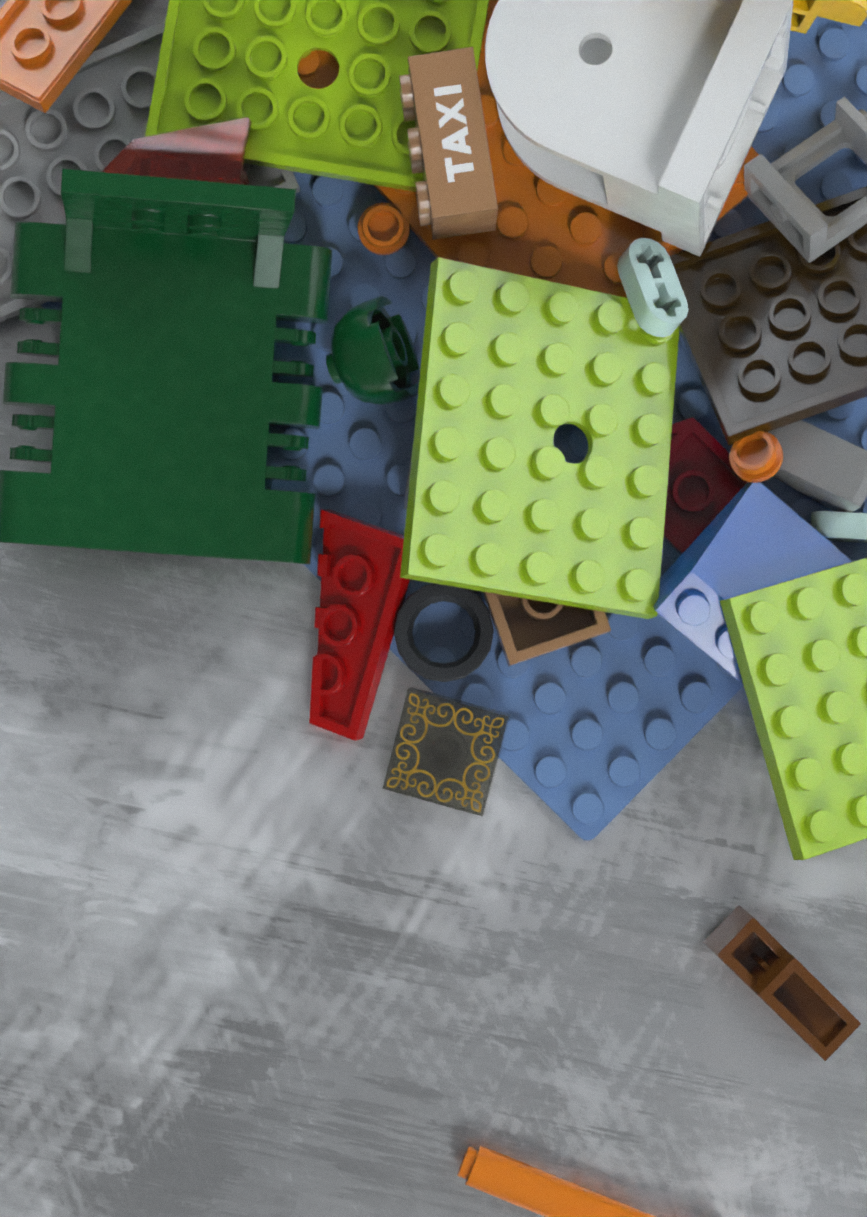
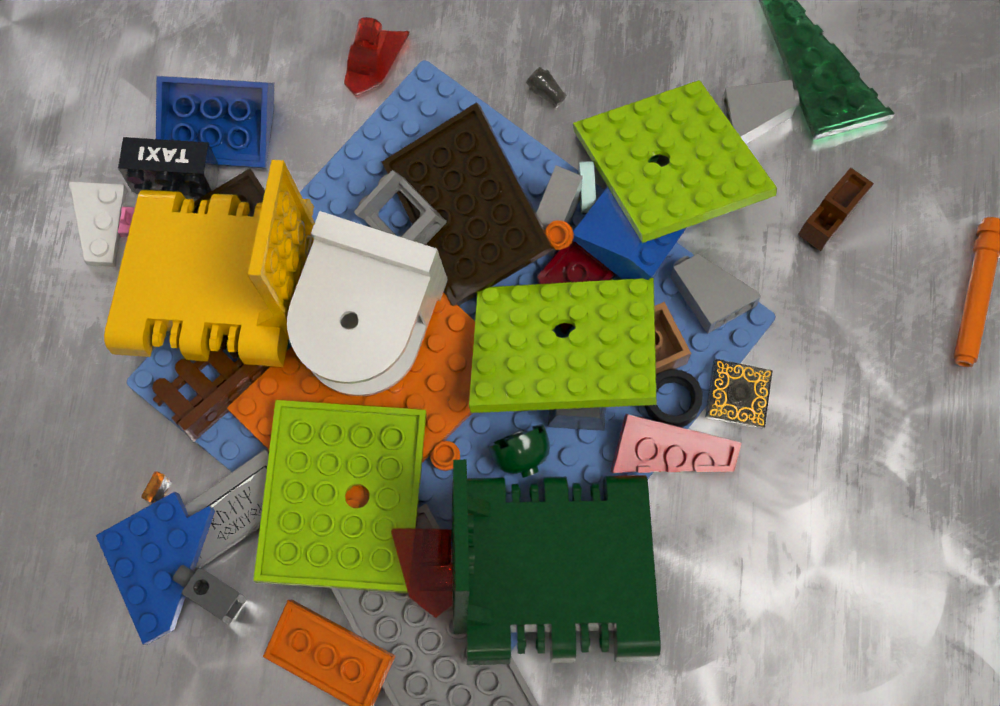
camera: 95 degrees left, 15 degrees down
medium nougat brick [399,47,498,240] -> none
light aqua beam [617,238,689,337] -> none
none -> light grey slope [670,254,761,334]

